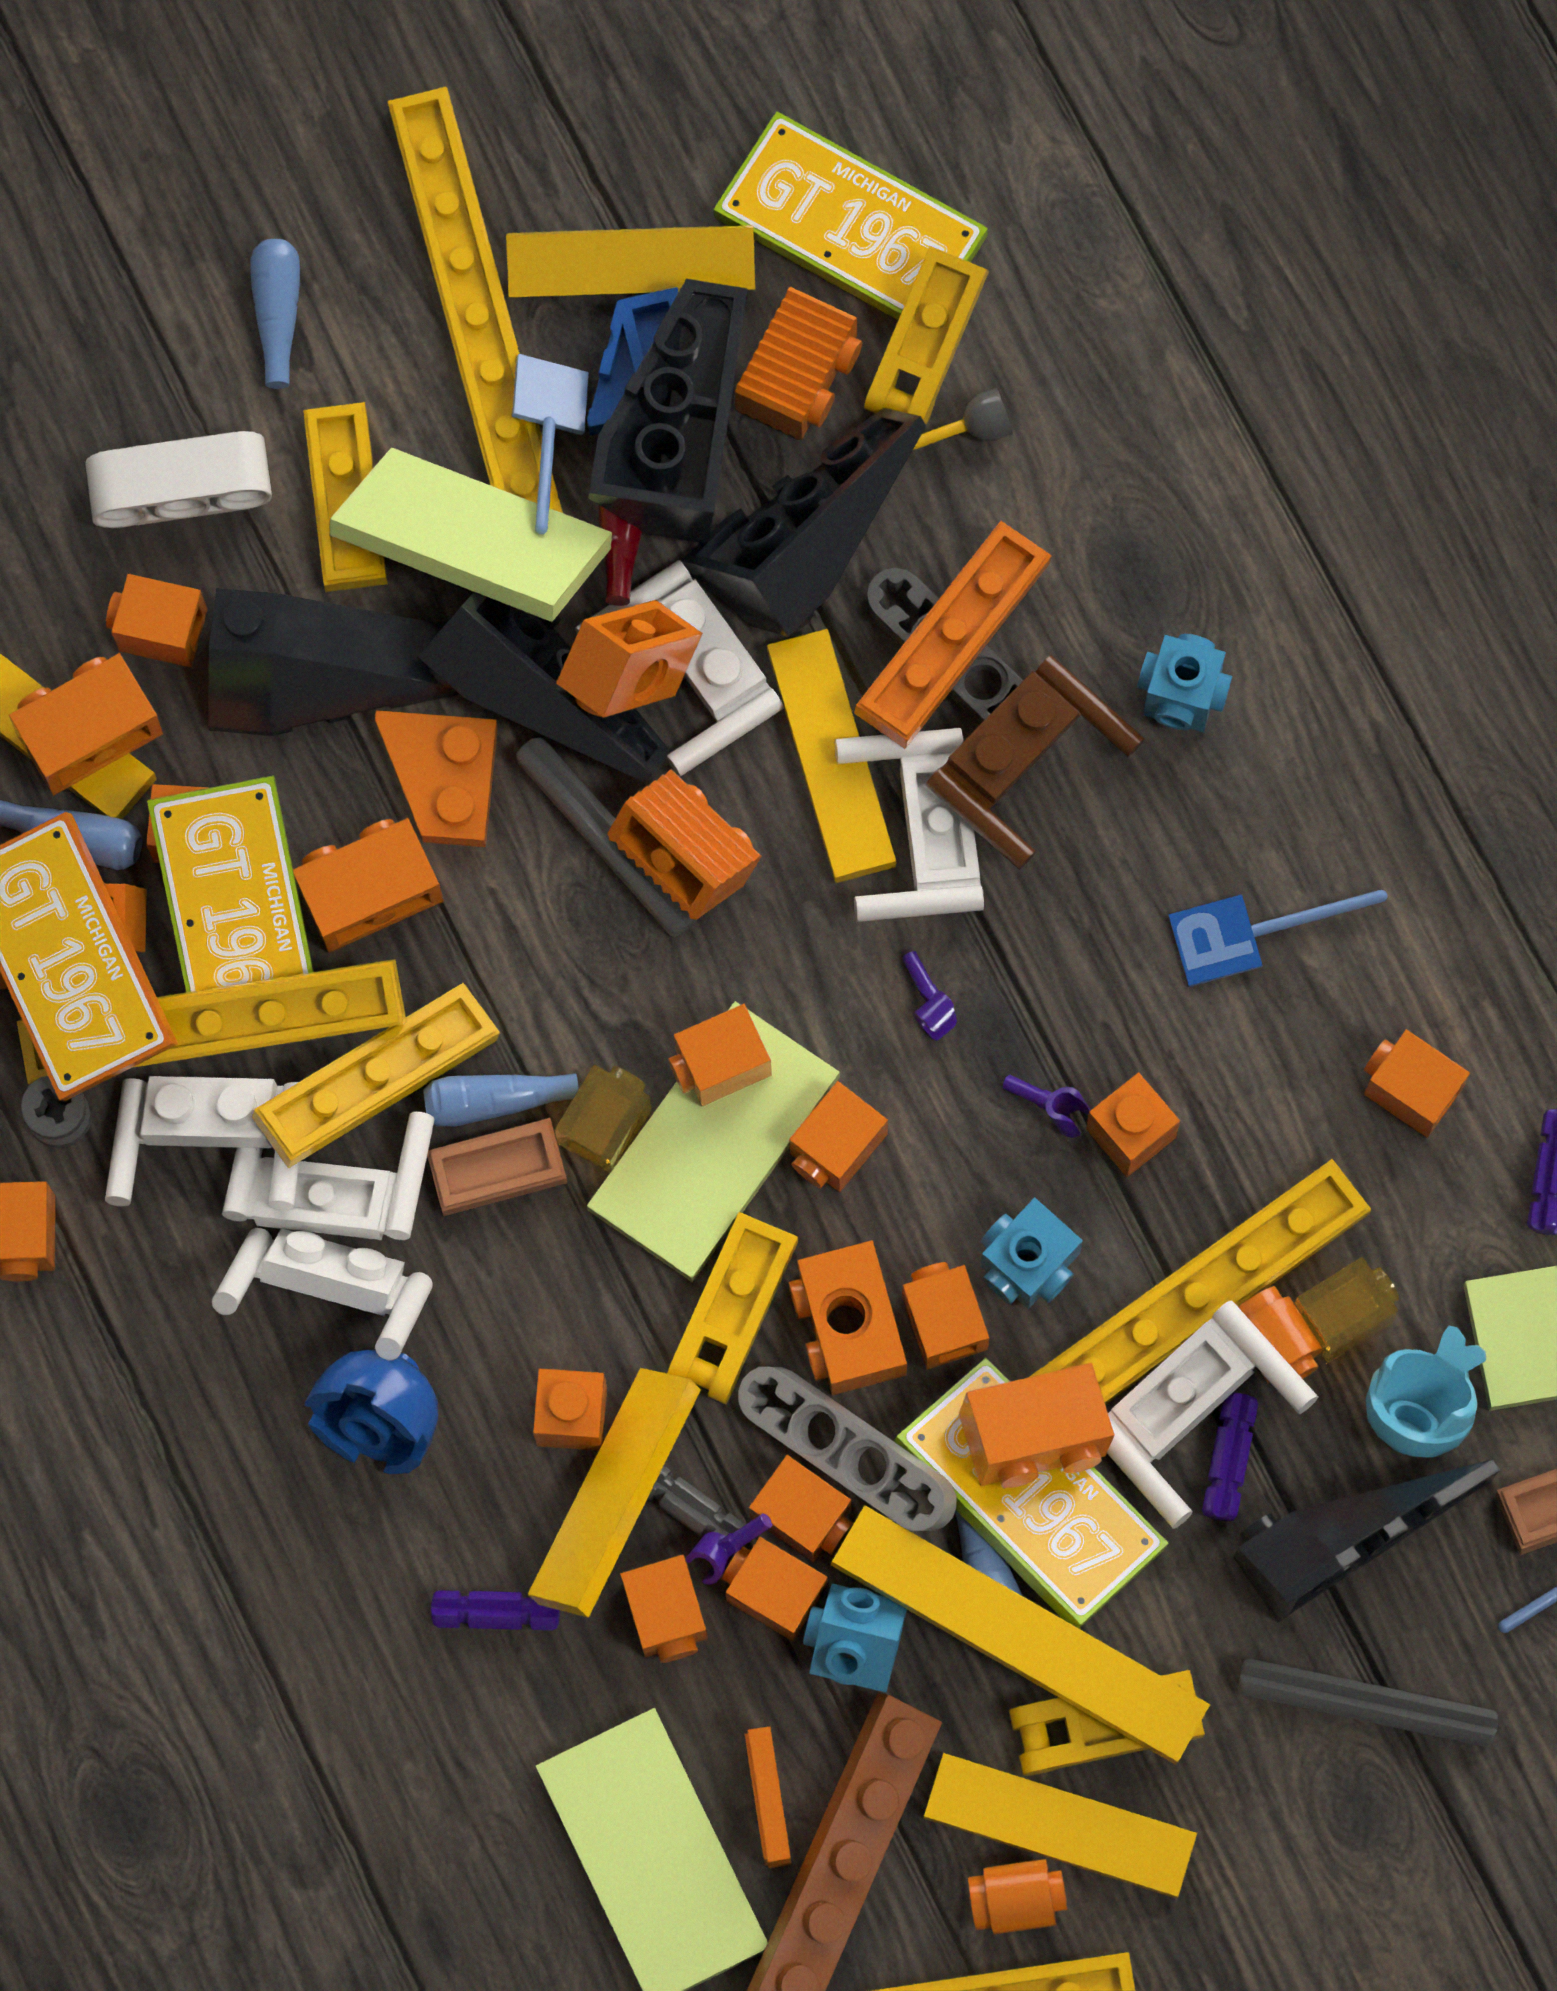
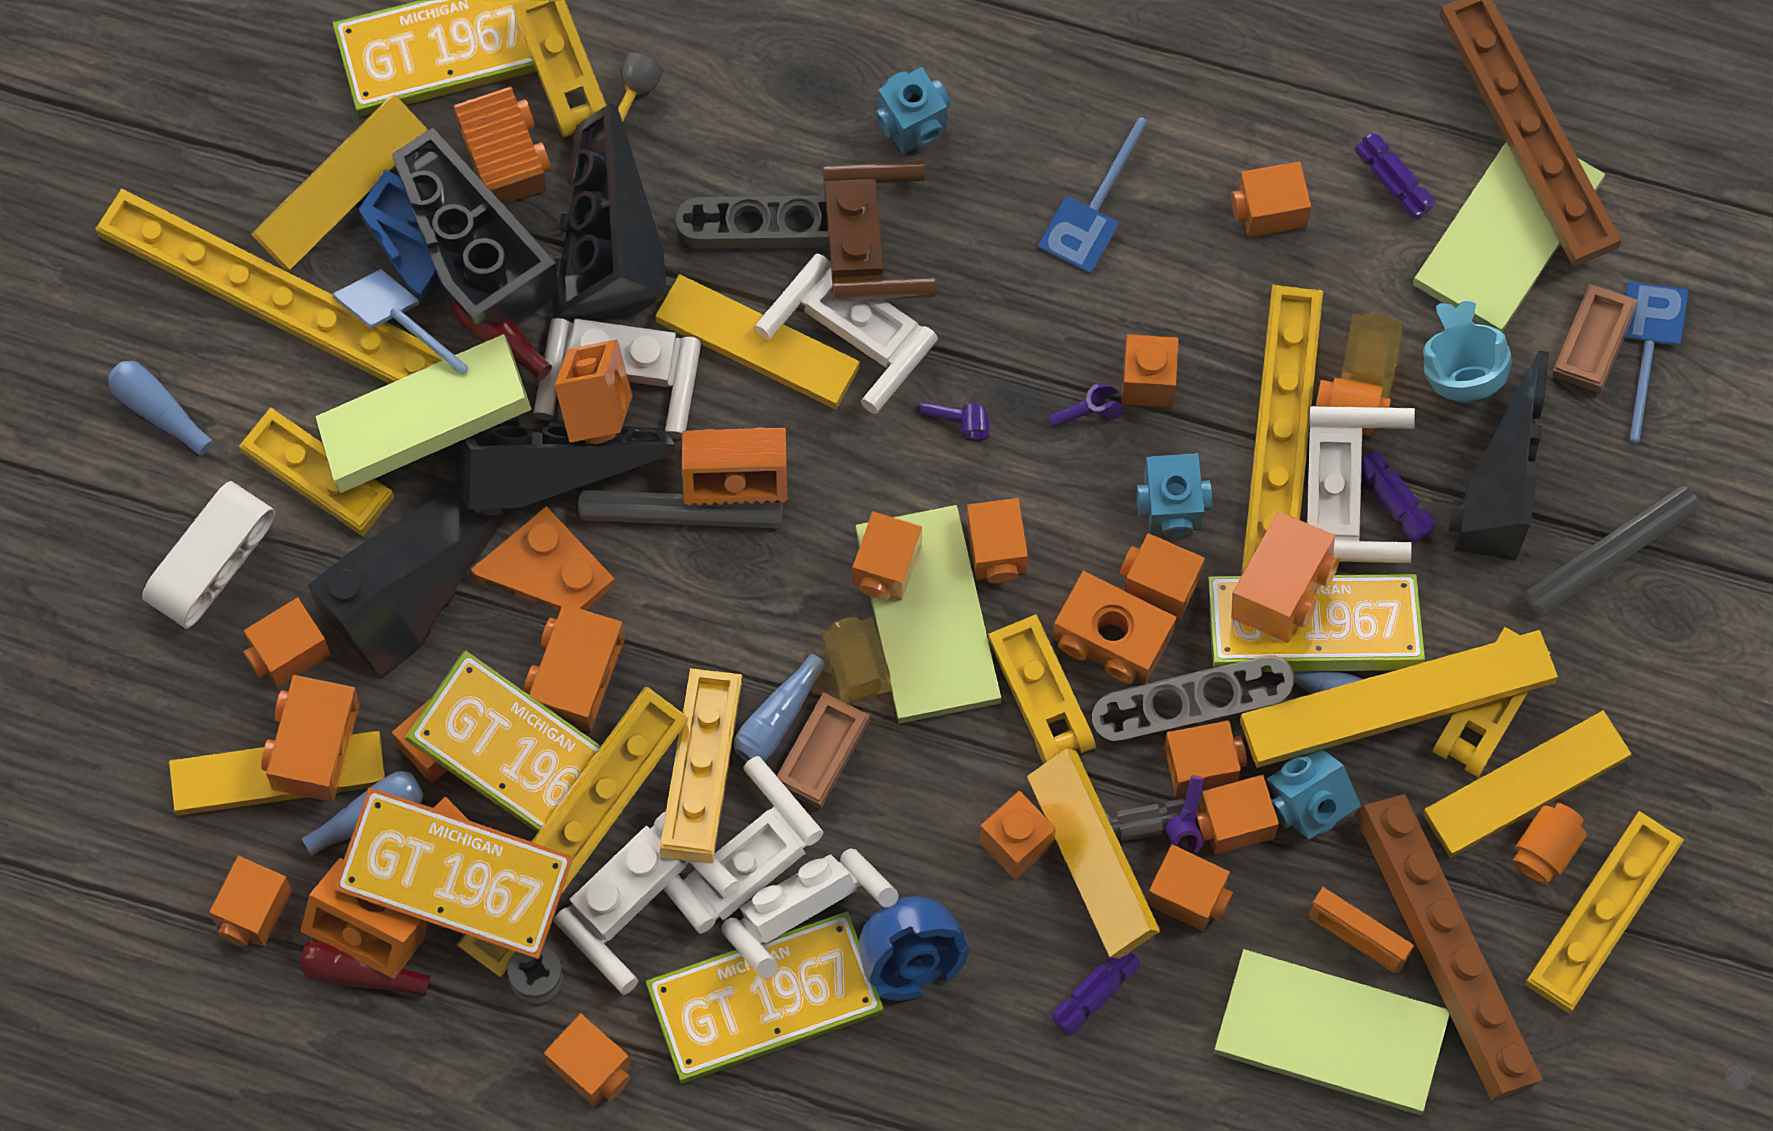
camera: 50 degrees left, 5 degrees down
orange tile [854,521,1052,749] -> none
none -> yellow tile [646,911,884,1084]

